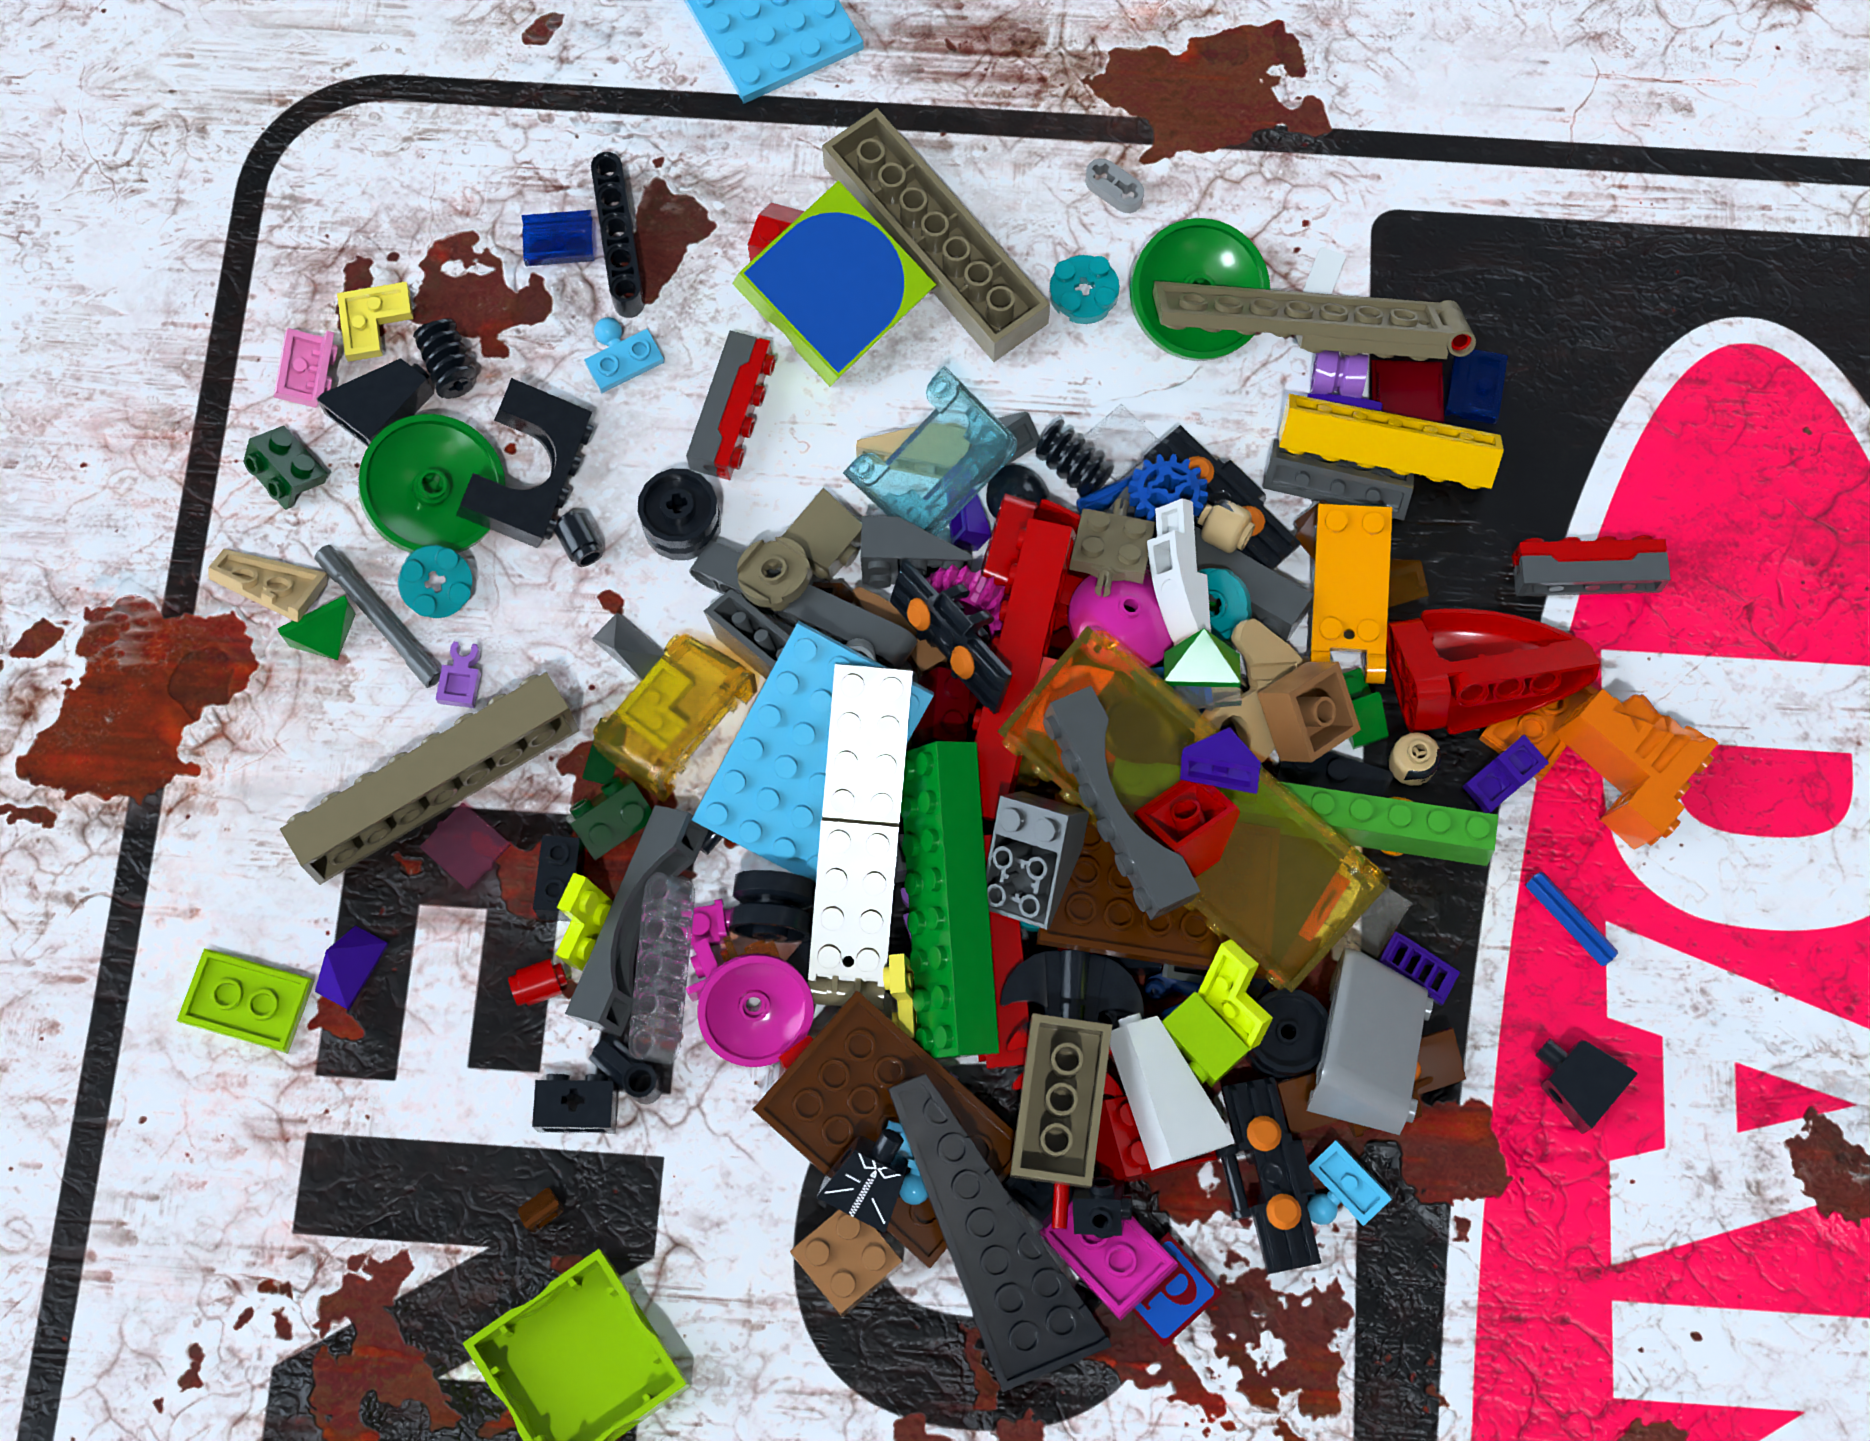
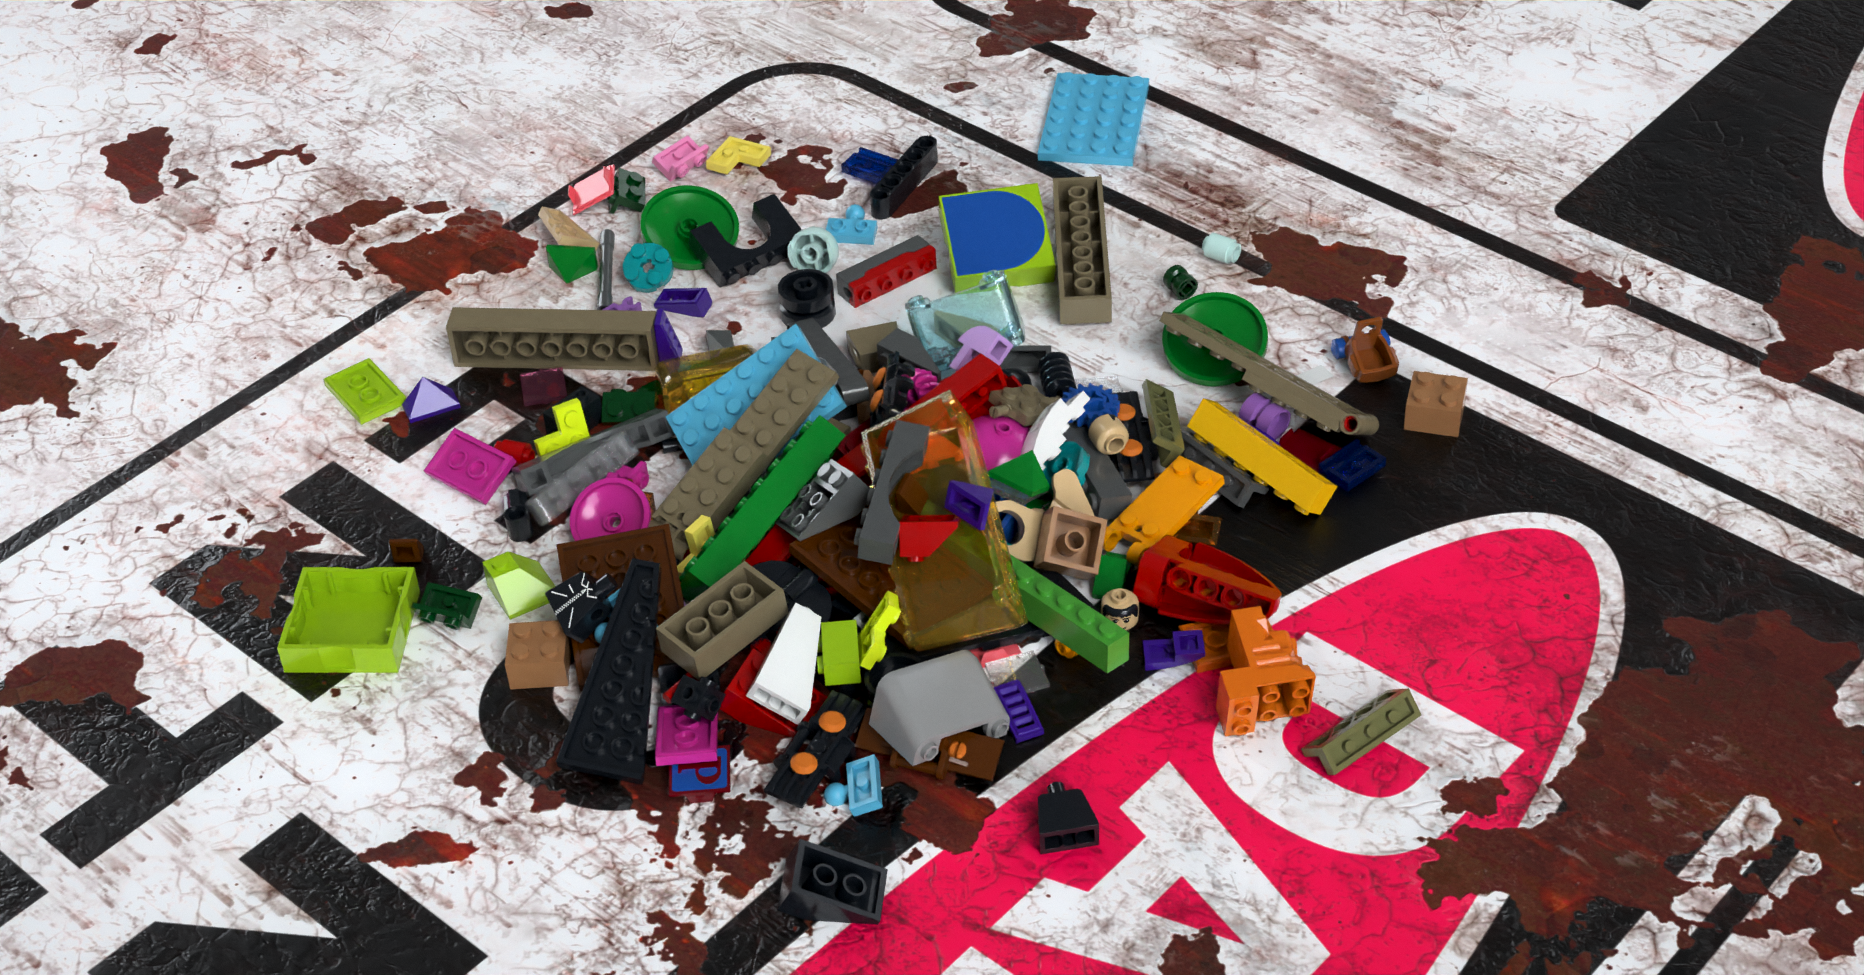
camera: 40 degrees right, 30 degrees down
black slope [317,358,434,447] -> none
black piece [413,319,477,399] -> none
black brick [532,1074,618,1134] -> none
black brick [554,511,603,567] -> none
black wheel [728,870,816,943] -> none
dark tan plate [737,537,813,611] -> none
teal plate [1049,255,1120,324] -> none
light grey beam [1085,158,1144,213] -> none
dark grey piece [1512,535,1671,596] -> none
blue axle [1526,872,1618,966] -> none
none -> dark green bracket [411,582,482,630]
none -> dark pink tile [423,428,517,505]
none -> lime slope [482,552,555,620]
none -> piece [568,164,615,215]
none -> dark purple slope [654,288,712,318]
none -> dark purple slope [654,308,683,365]
none -> black slope [777,839,888,925]
none -> light aqua cylinder [788,226,839,273]
none -> reddish brown slope [895,473,929,515]
none -> lavender brick [950,326,1014,371]
none -> olive fence [1142,379,1185,468]
none -> dark green wheel [1163,265,1198,300]
none -> light aqua brick [1202,232,1241,264]
none -> olive fence [1301,688,1422,775]
none -> dark orange piece [1331,317,1399,383]
none -> medium nougat brick [1404,371,1468,437]

